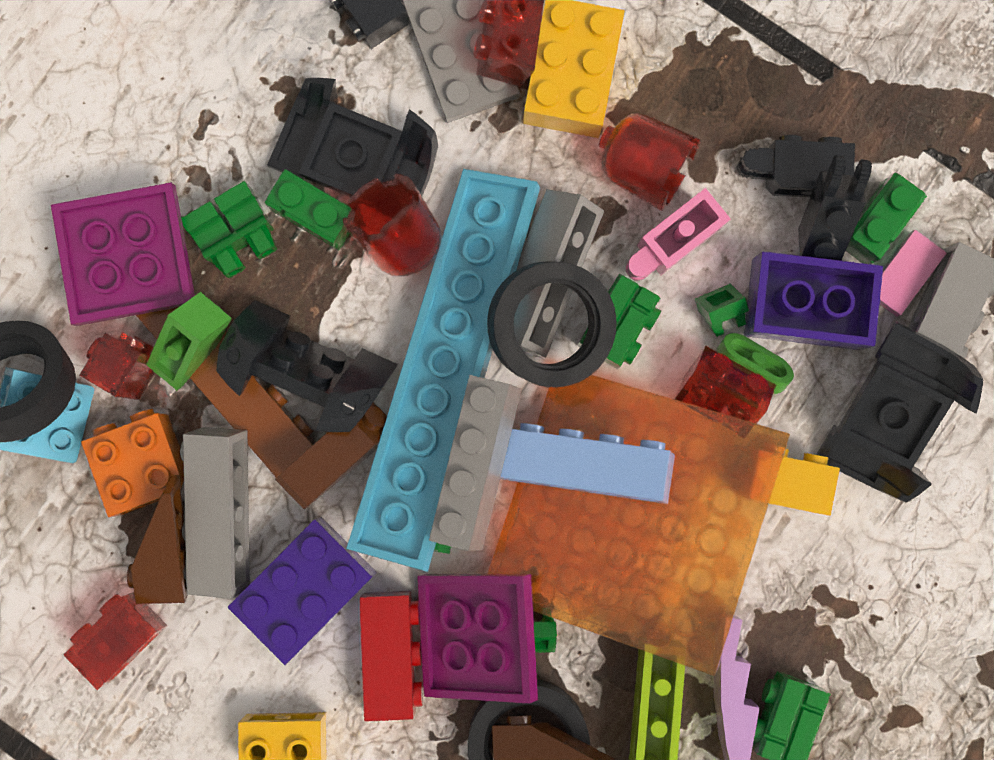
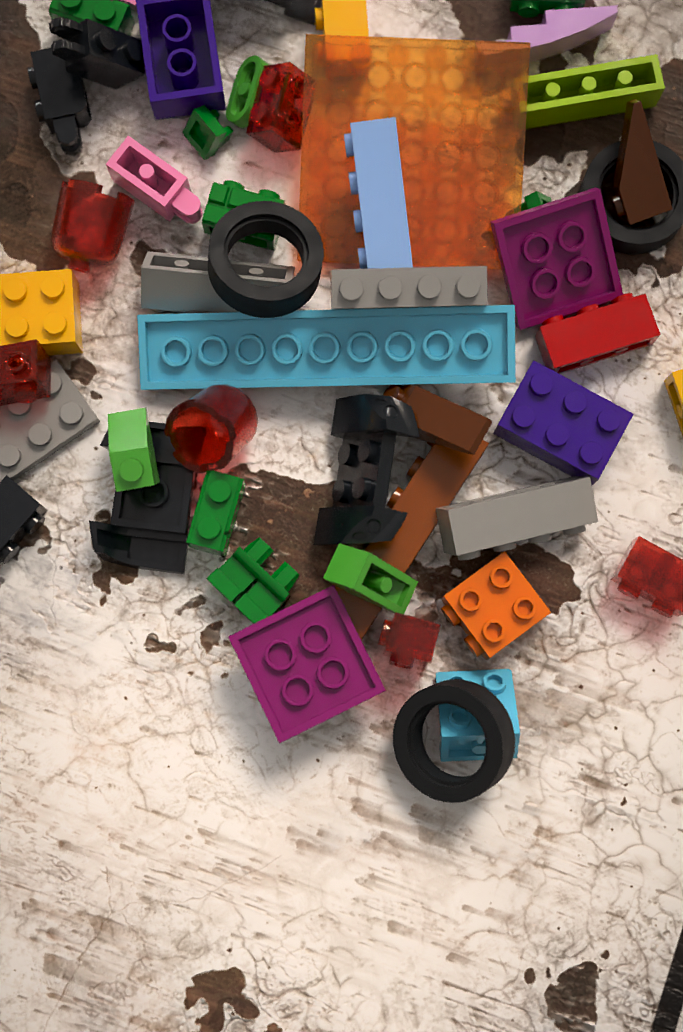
camera: 105 degrees left, 5 degrees down
reddish brown slope [127,475,188,604] -> none
none -> bright green slope [108,407,160,492]

